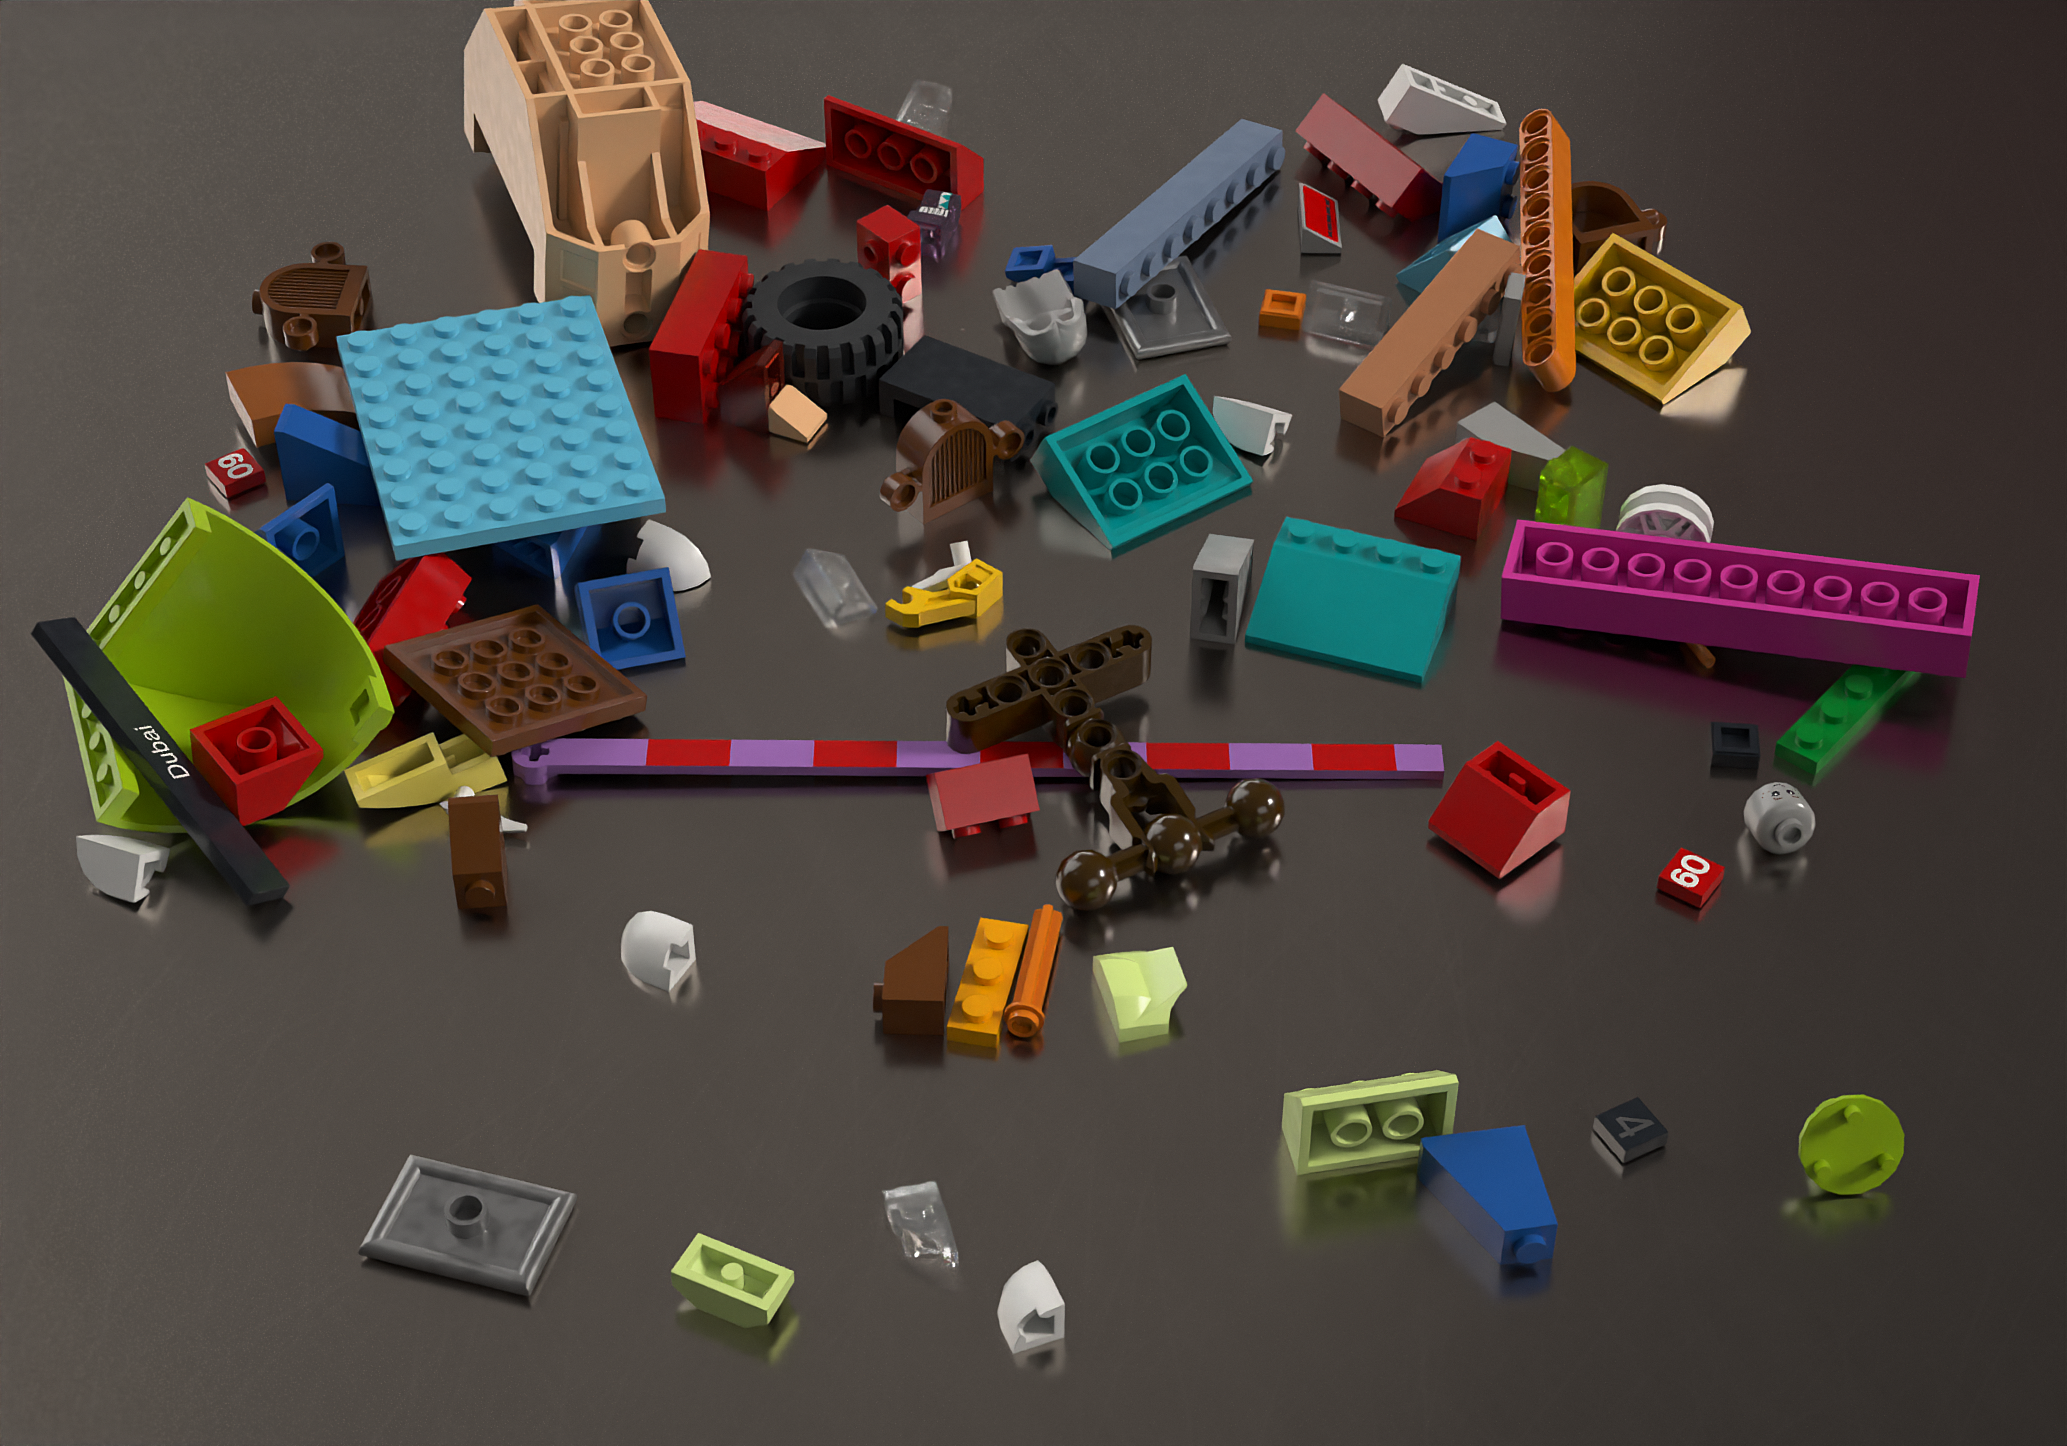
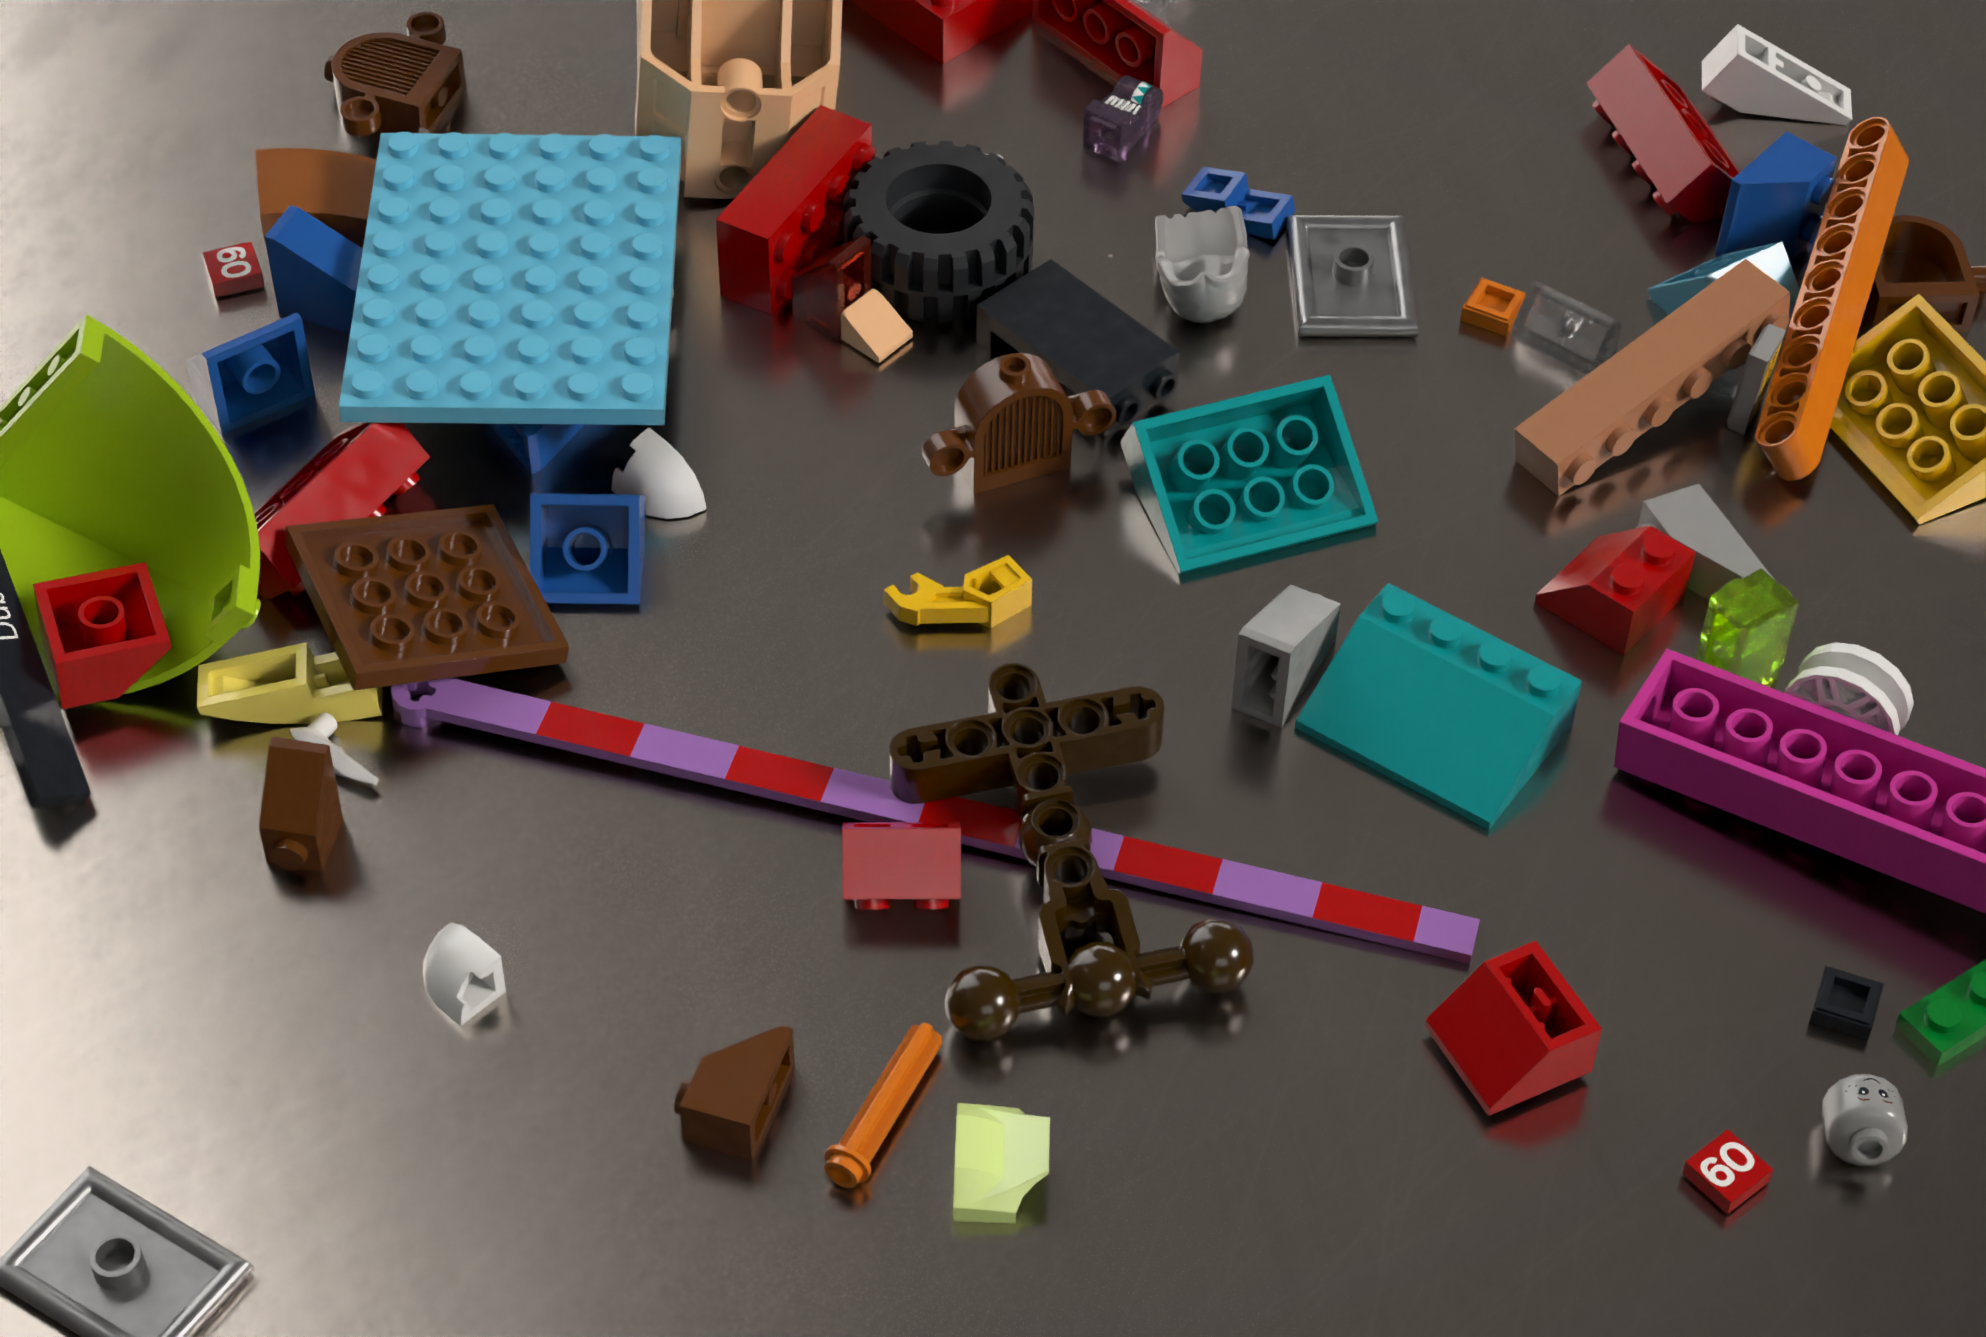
camera: 15 degrees right, 5 degrees up
clear slope [794,548,878,627] -> none
red brick [856,205,922,304] -> none
white bar [912,541,972,592] -> none
light orange plate [947,917,1029,1048] -> none
sand blue brick [1073,119,1285,309] -> none
white brick [1213,396,1292,456] -> none
slope [1297,183,1342,253] -> none
orange leg [1685,642,1715,668] -> none

